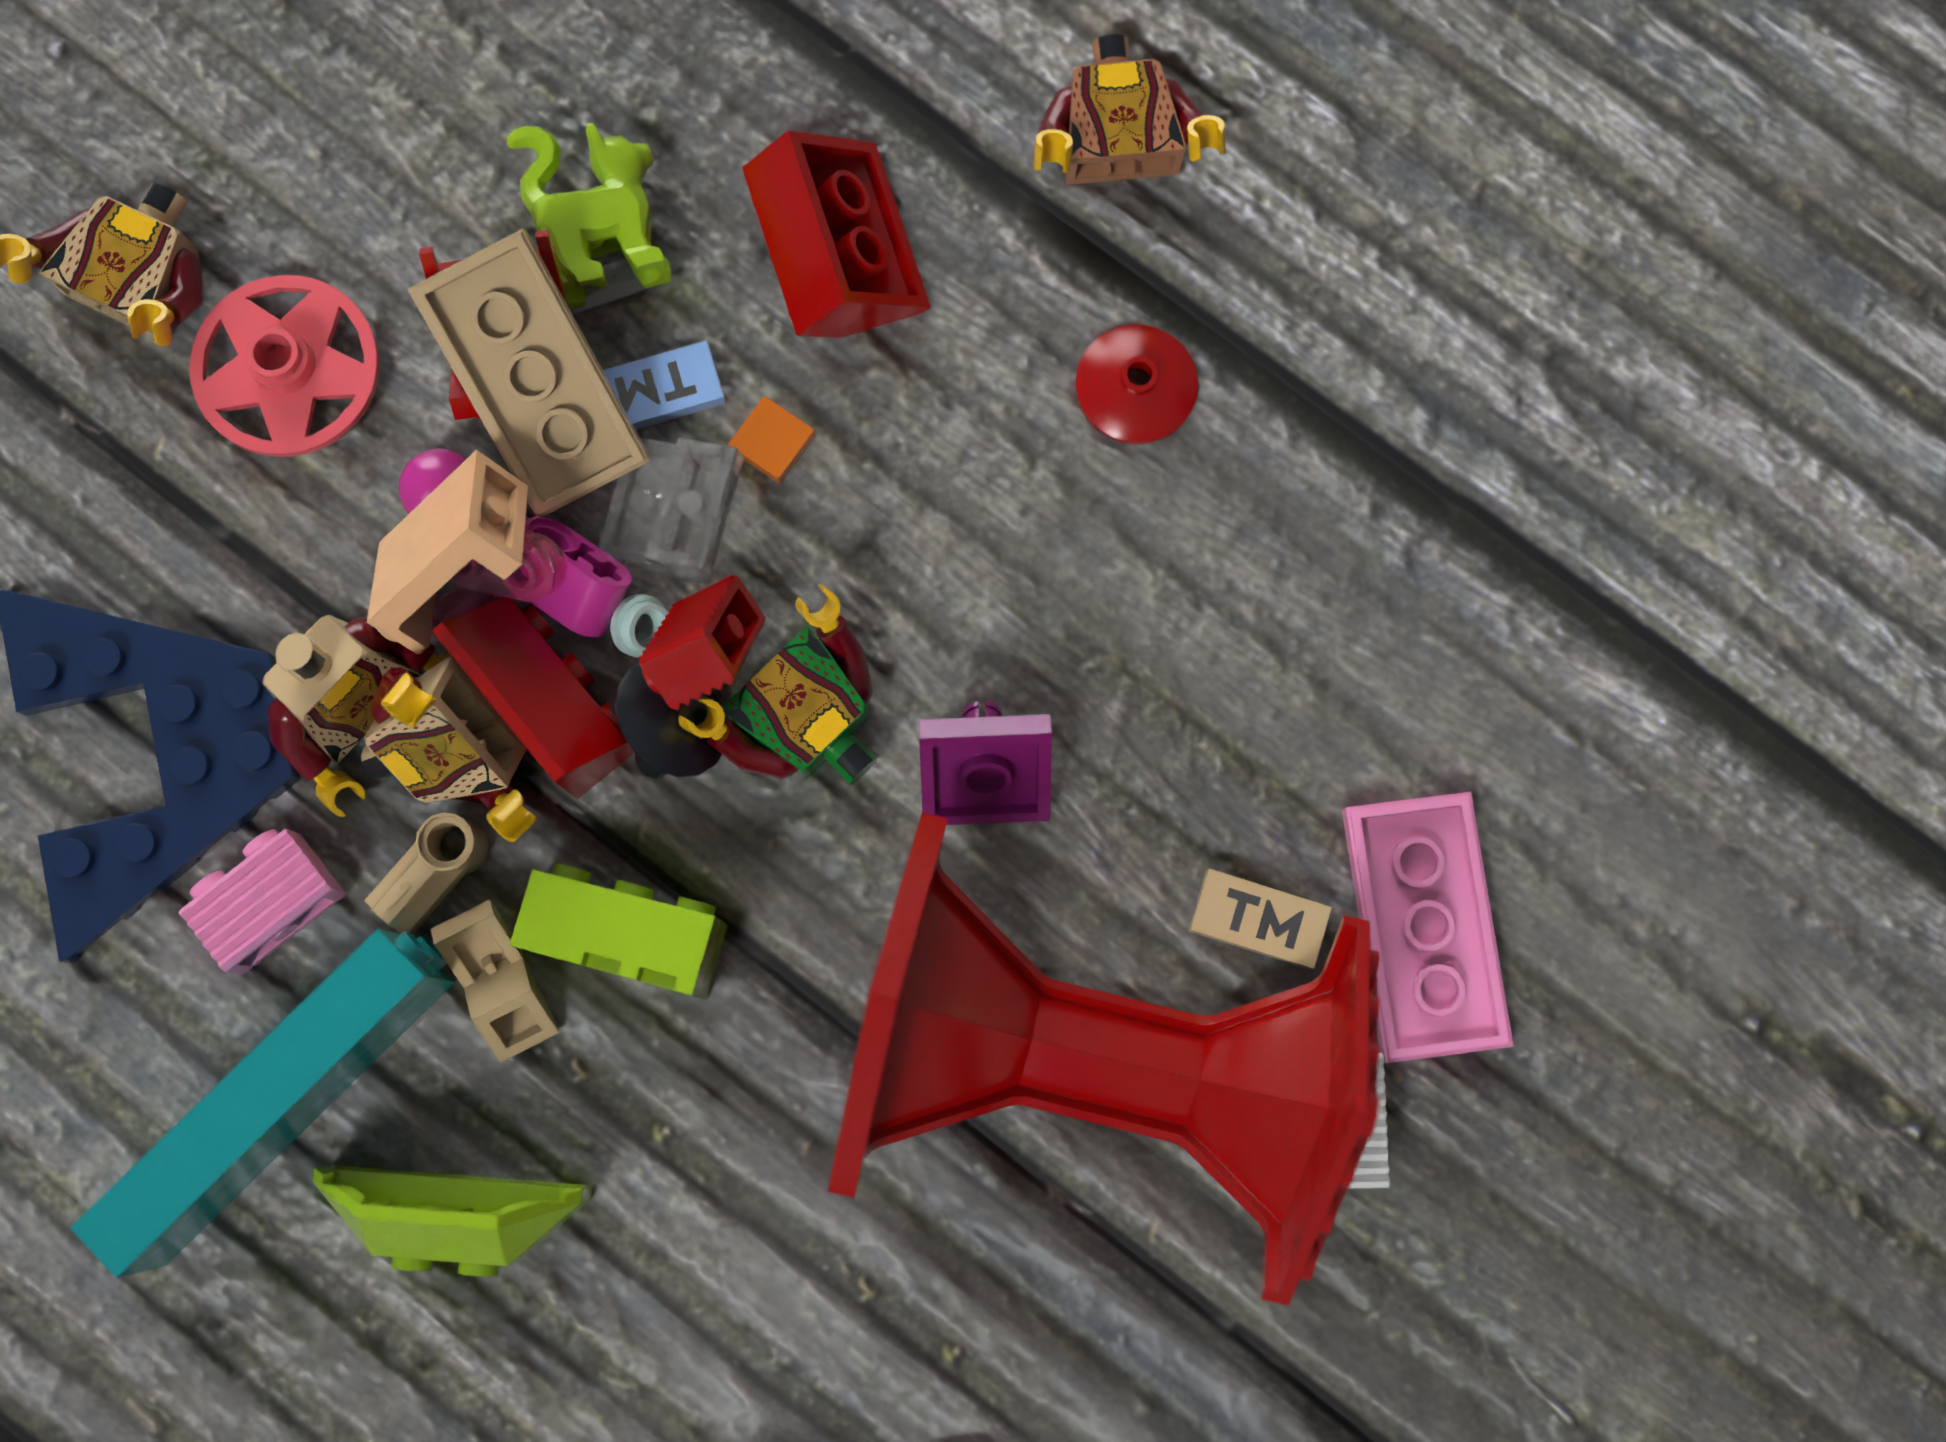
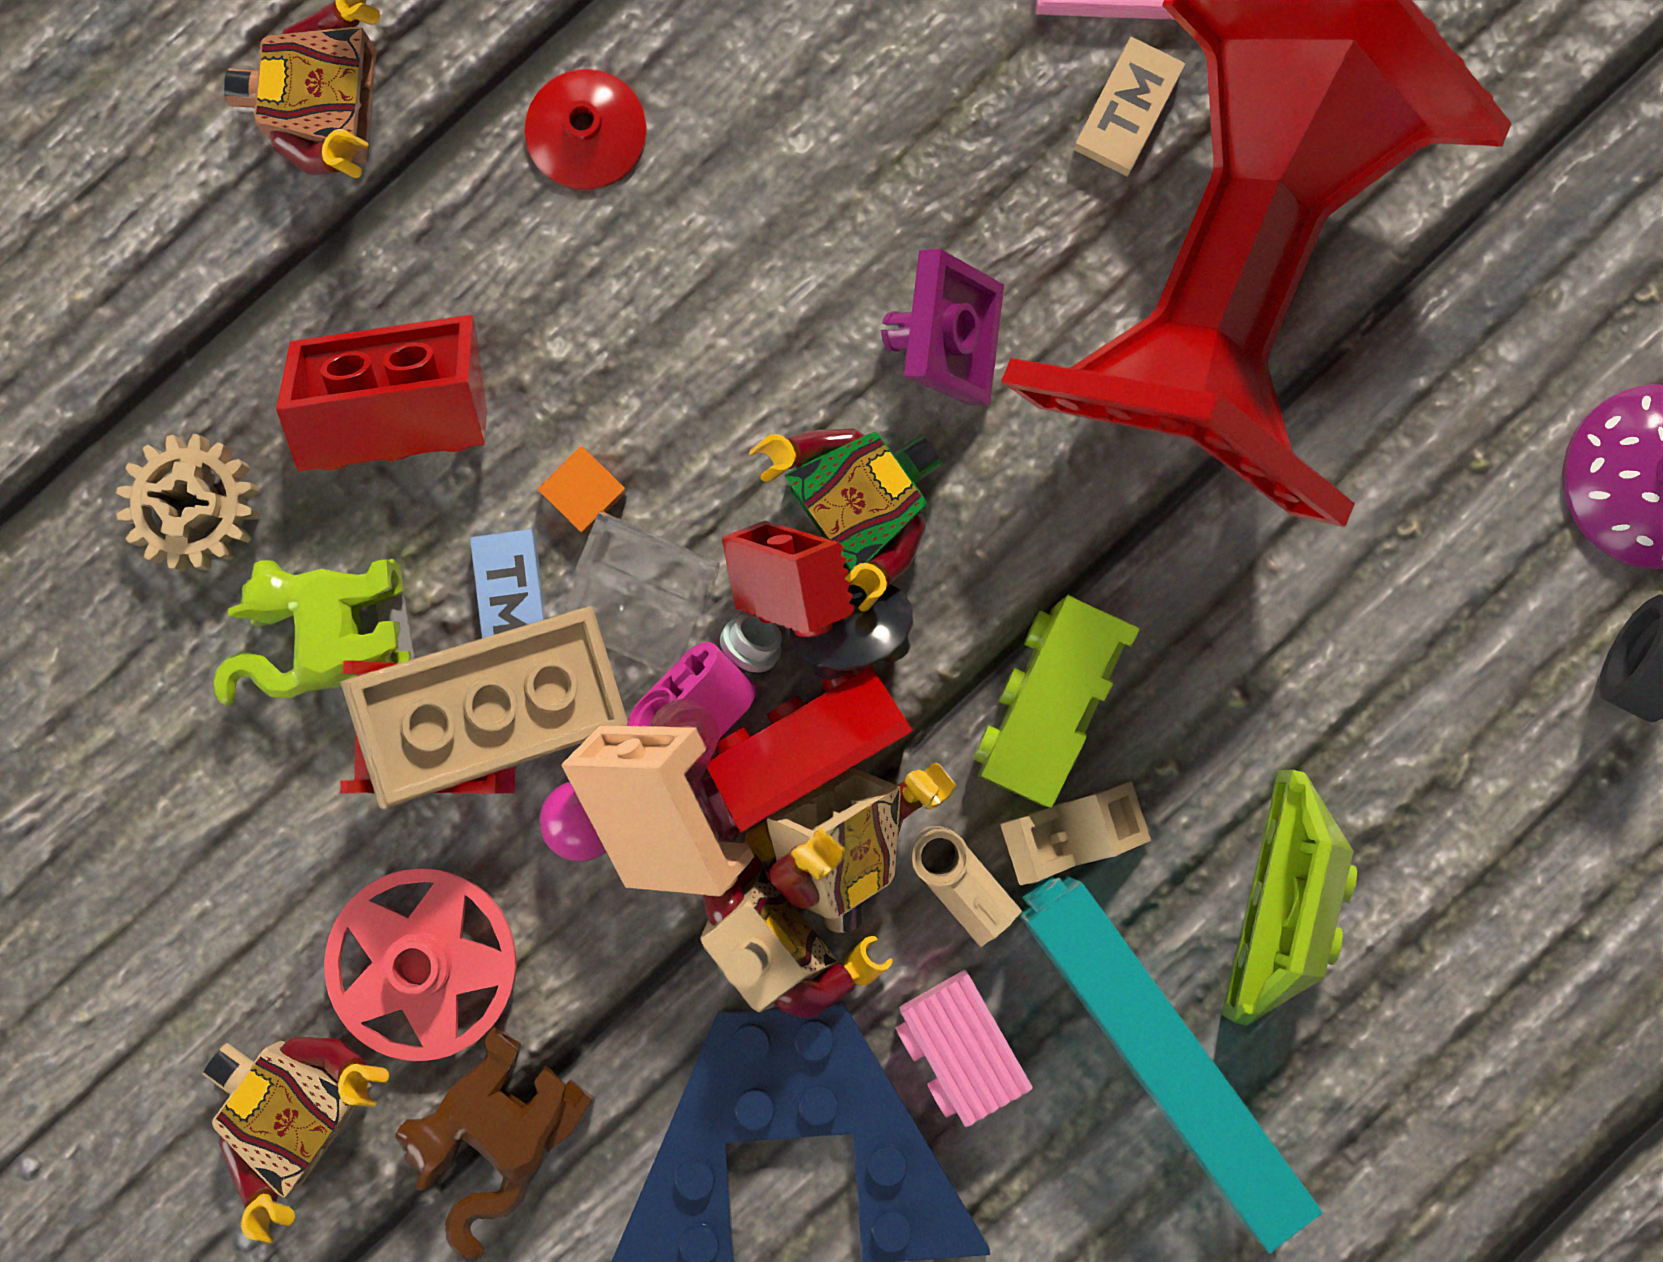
camera: 75 degrees left, 5 degrees up
none -> tan gear [116,434,260,572]
none -> reddish brown animal [395,1027,595,1260]

